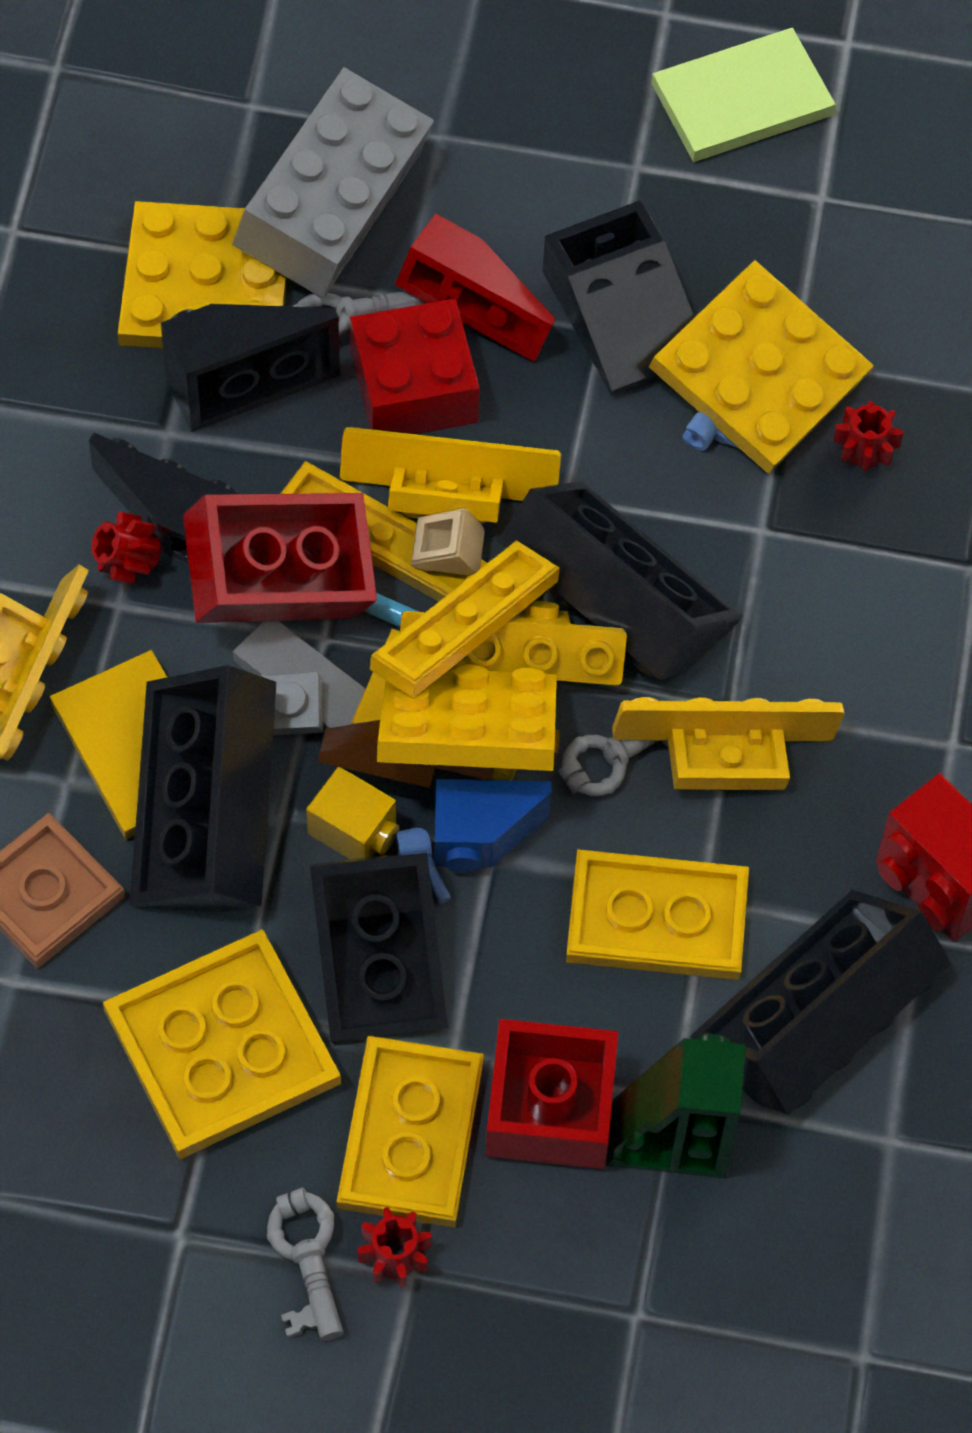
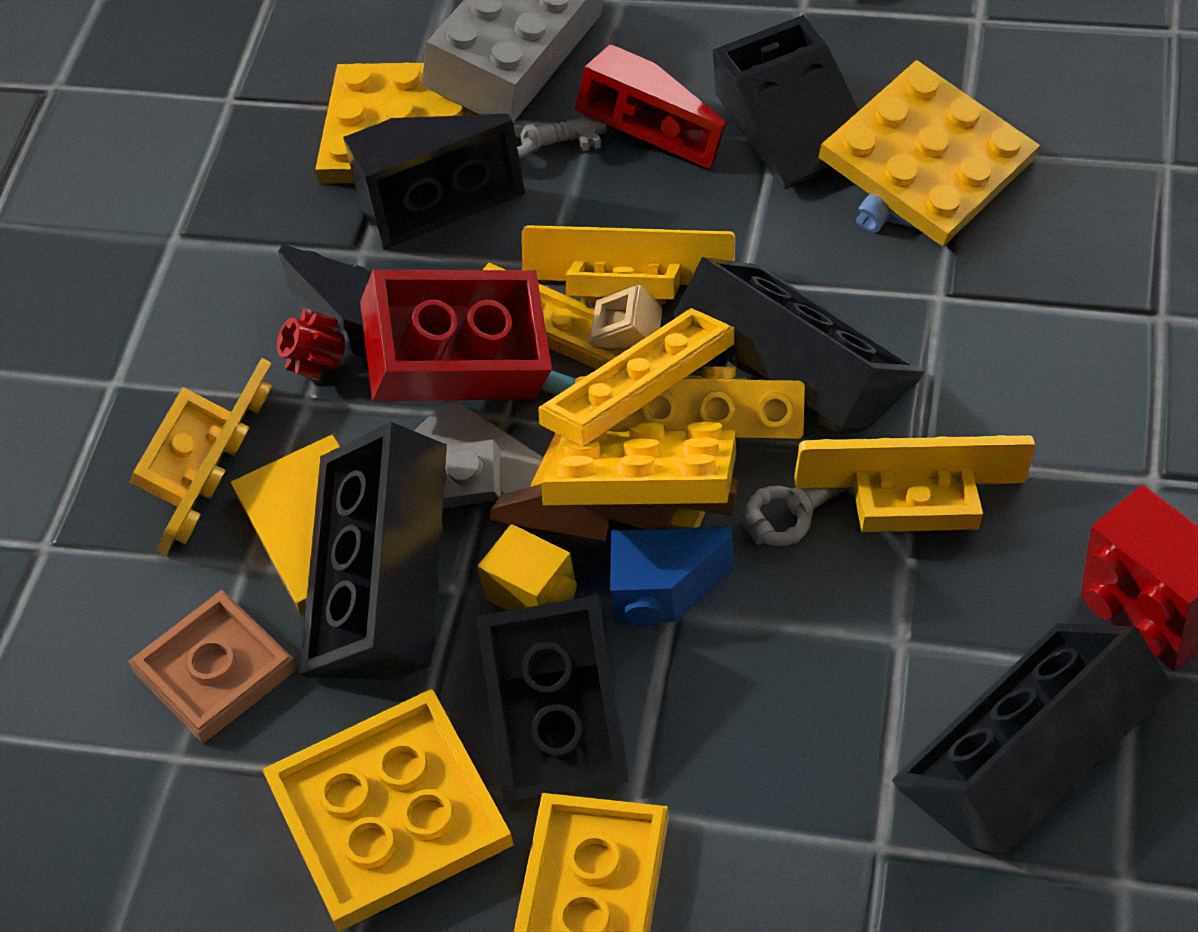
camera: 10 degrees right, 10 degrees down
red brick [350,298,480,434] -> none
medium blue hand [395,828,451,904] -> none
red brick [485,1019,619,1169] -> none
yellow tile [566,849,749,980] -> none
dark green wedge [606,1034,746,1179] -> none
red gear [833,401,903,472] -> none

